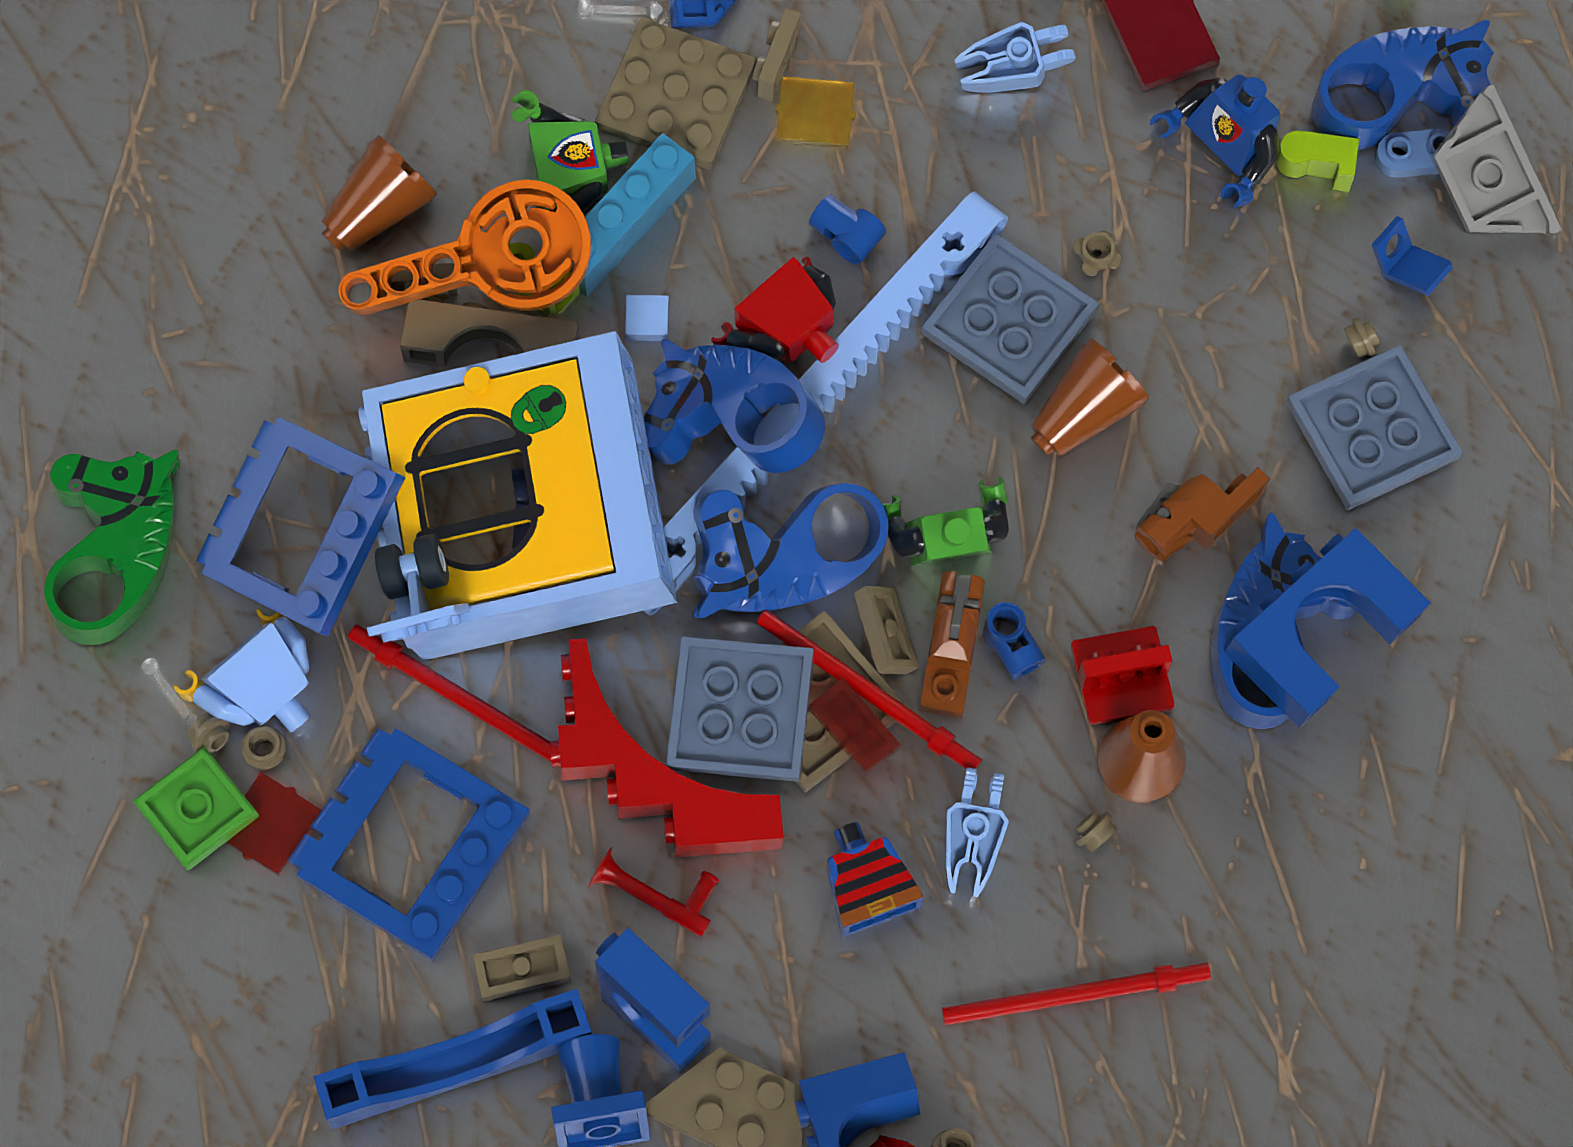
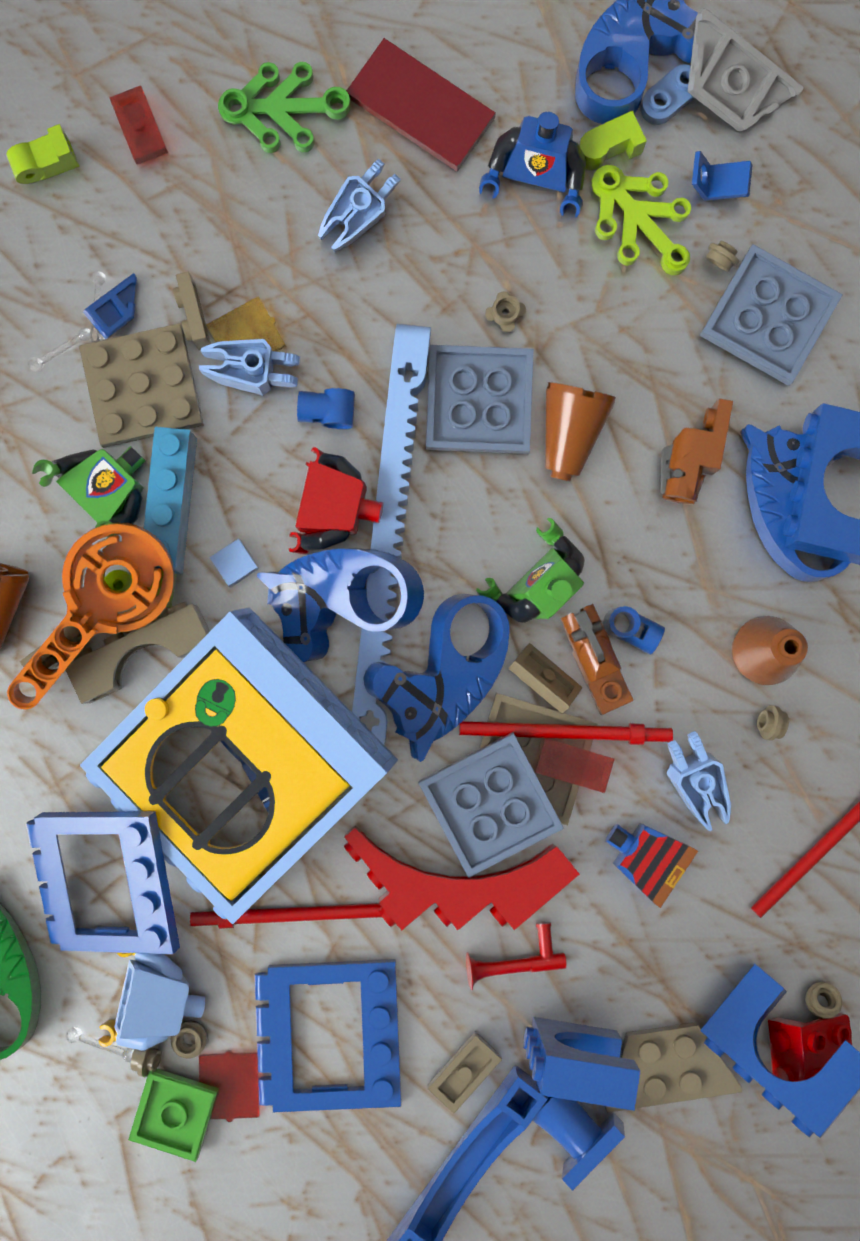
camera: 35 degrees left, 15 degrees up
plate [367,534,470,643] -> none
red bracket [1071,626,1175,725] -> none
none -> light blue hinge [199,339,300,395]
none -> lime plant [591,165,691,275]

